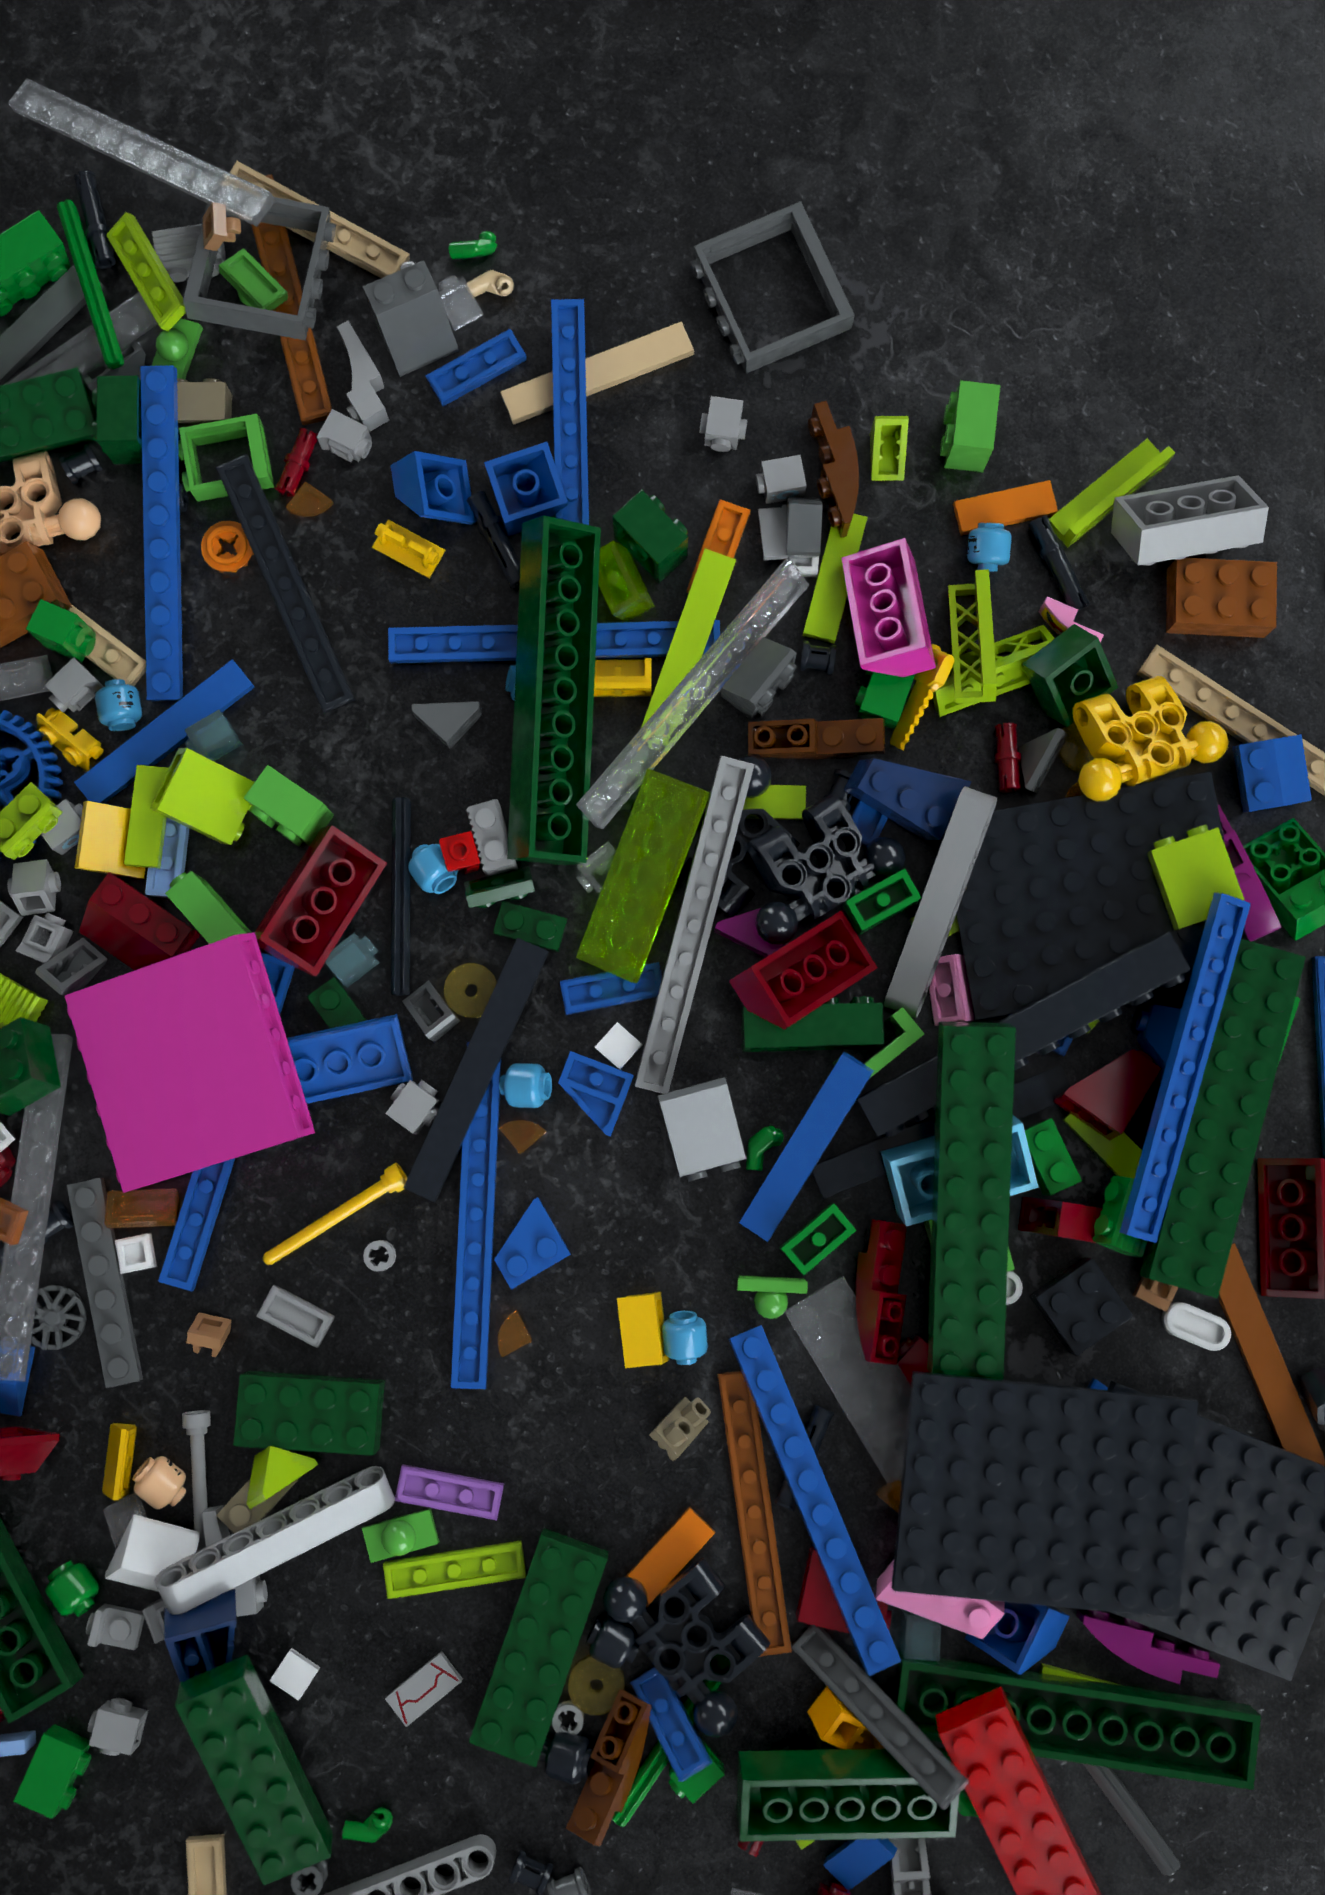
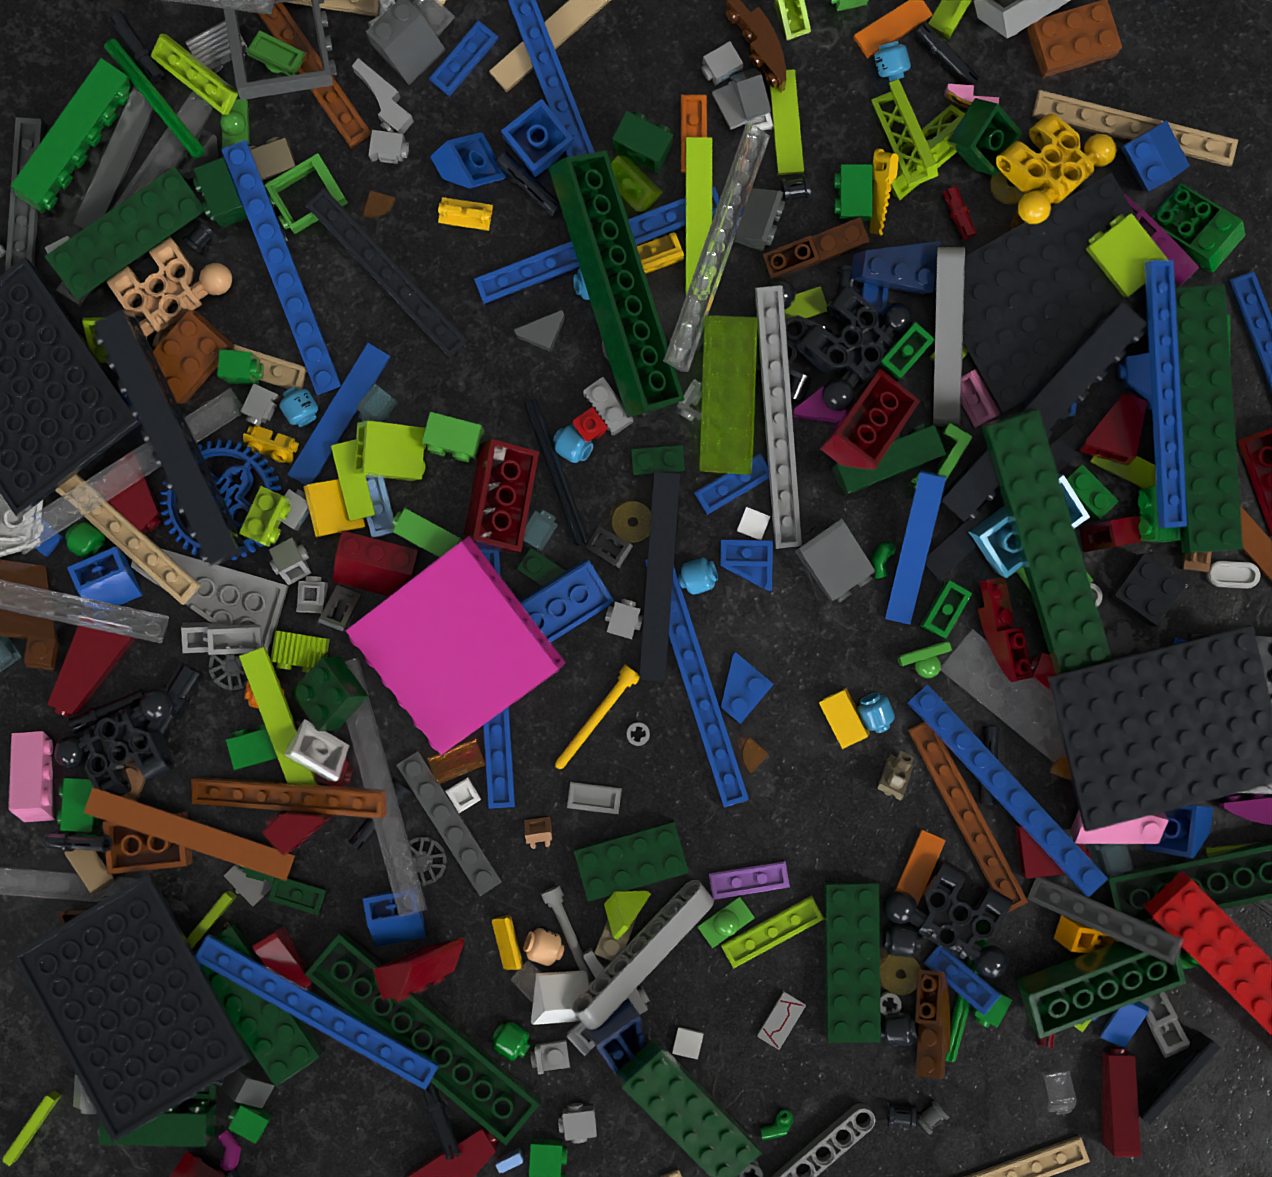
camera: 25 degrees left, 5 degrees up
orange gear [201,521,254,573] -> none
medium nougat tile [202,202,241,251] -> none
dark red pin [275,428,318,497] -> none
dark green plate [464,866,535,908] -> none
clear orange tile [499,1120,547,1154] -> none
light grey brick [699,396,748,452] -> none
dark pink slope [841,538,936,677] -> none
dark grey slope [1018,728,1069,794] -> none

